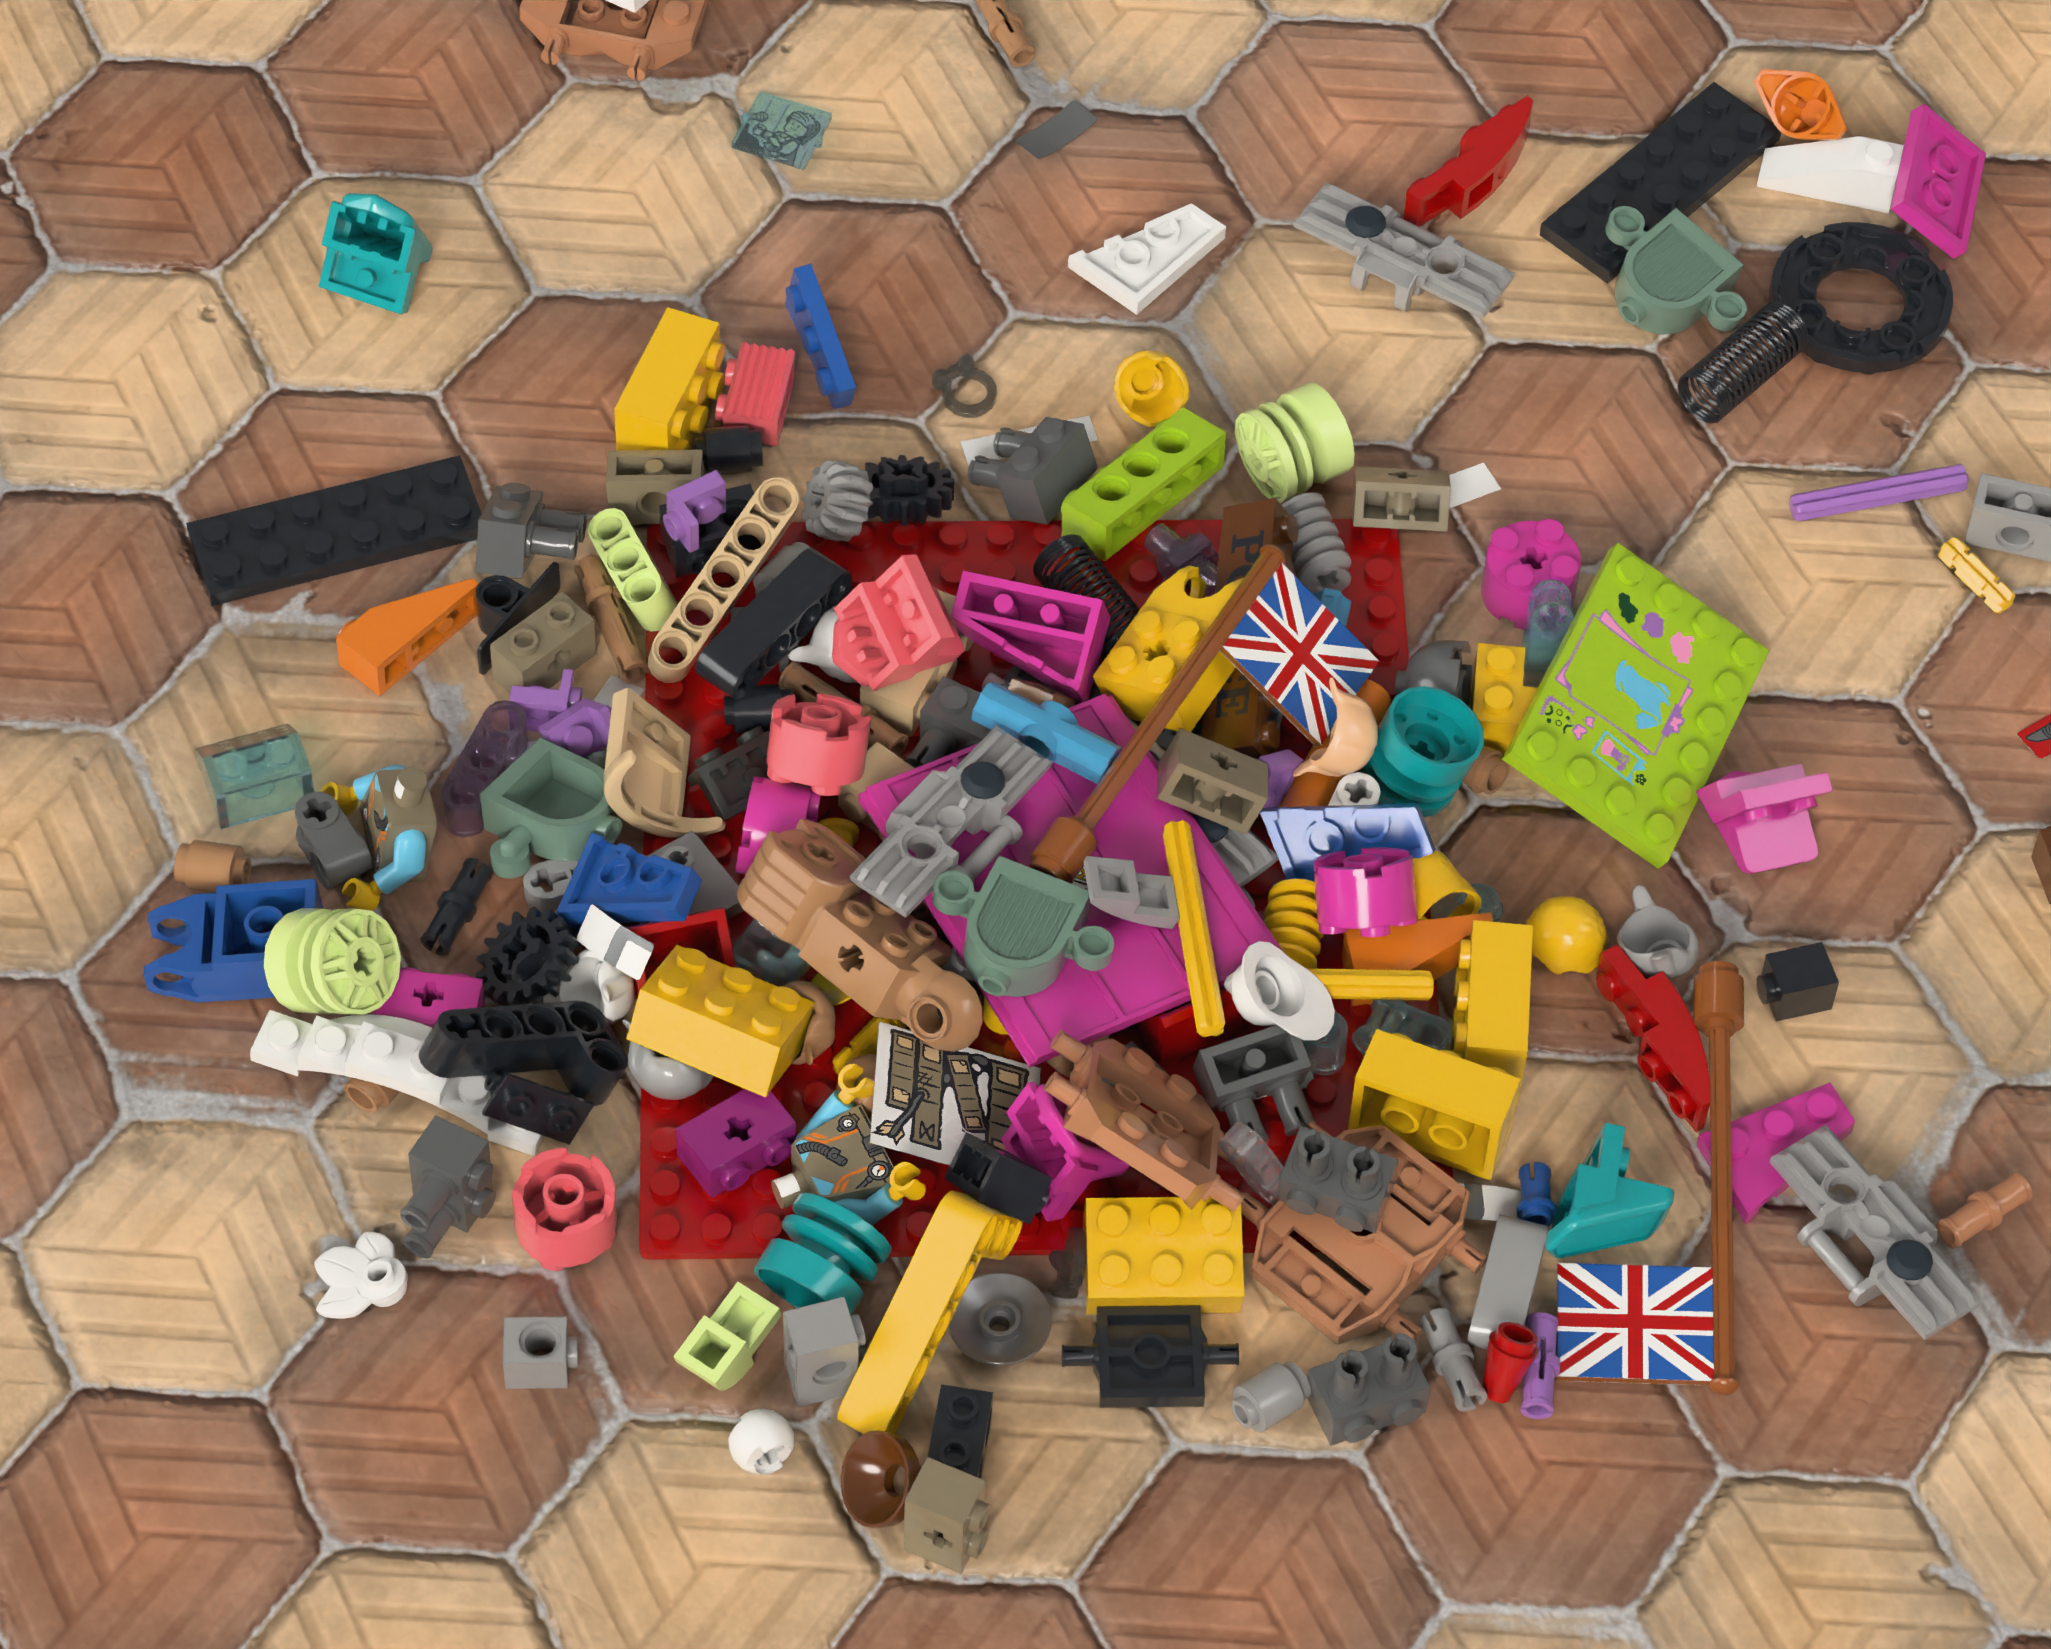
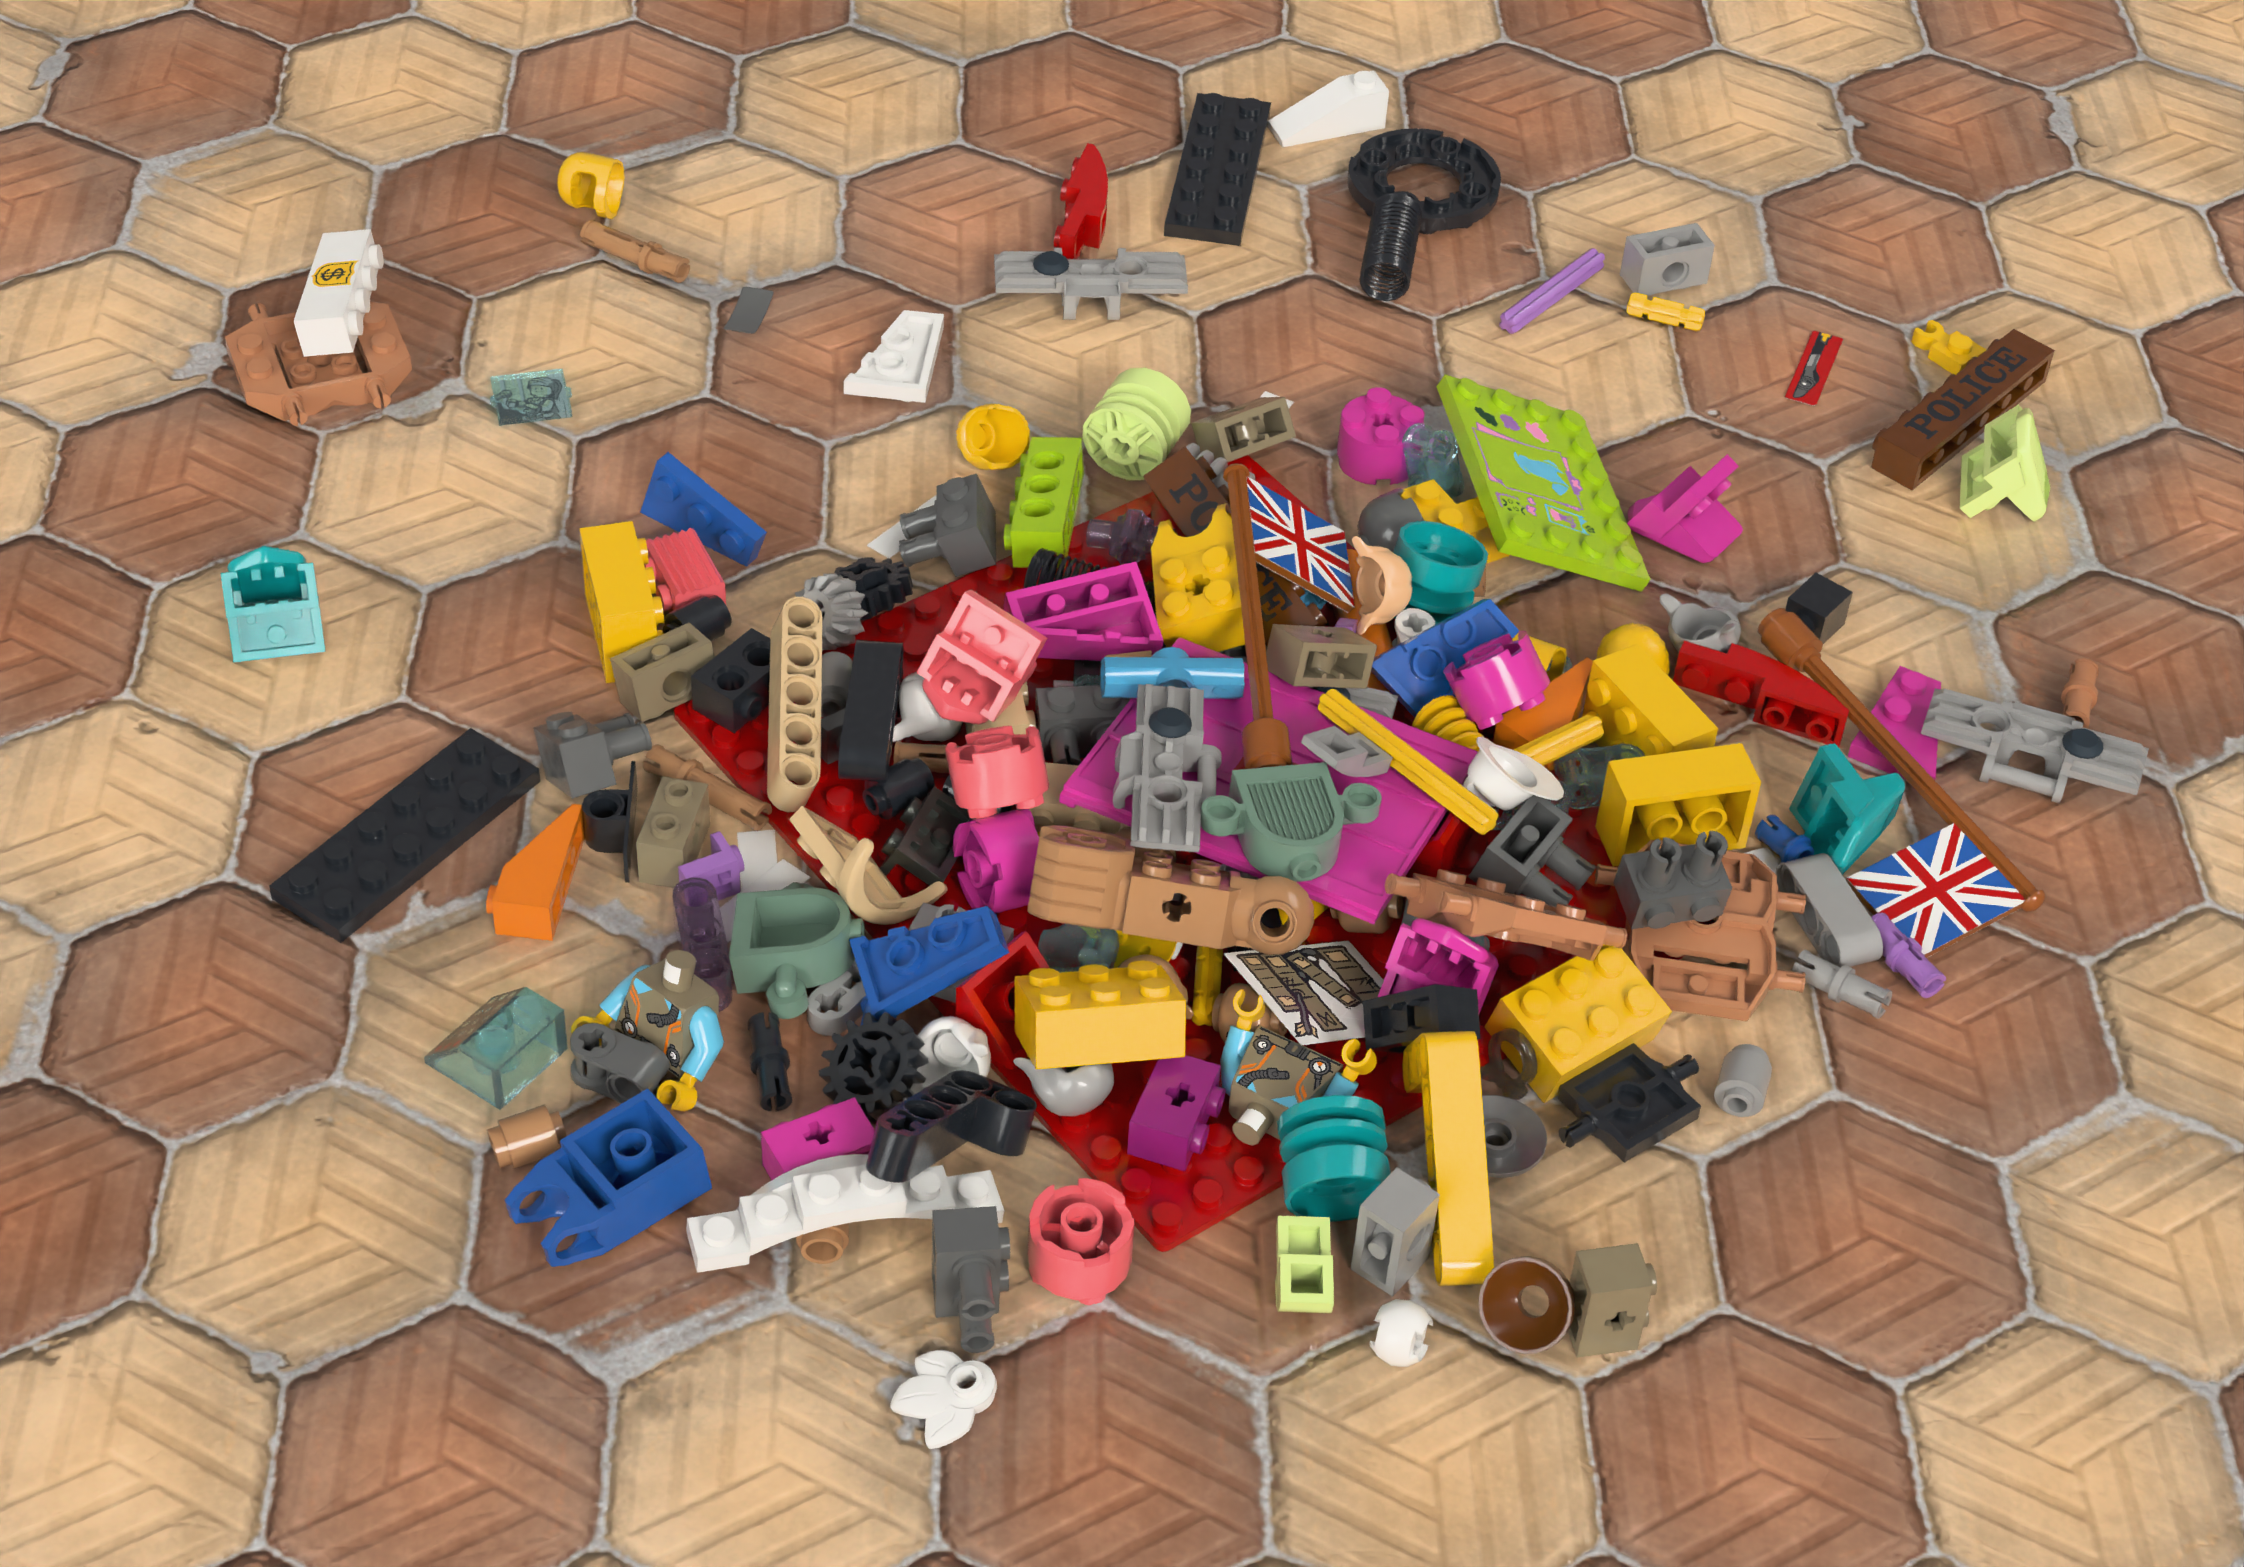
camera: 35 degrees left, 10 degrees down
yellowish green wheel [264,908,401,1015] -> none
black hinge [482,1069,594,1145] -> none
light grey brick [503,1317,578,1389] -> none
medium lavender bracket [538,698,612,758] -> none
white sticker [577,905,654,980] -> none
yellowish green beam [587,508,678,631] -> none
medium lavender bracket [663,470,726,553] -> none
black brick [928,1384,993,1479] -> none
clear smoke piece [932,353,997,418] -> none
clear beam [1218,1122,1284,1205] -> none
dark grey brick [1307,1333,1430,1446] -> none
red cone [1482,1322,1539,1403] -> none
sand green piece [1605,206,1747,334] -> none
orange hat [1754,69,1847,141] -> none
dark pink plate [1891,104,1986,259] -> none

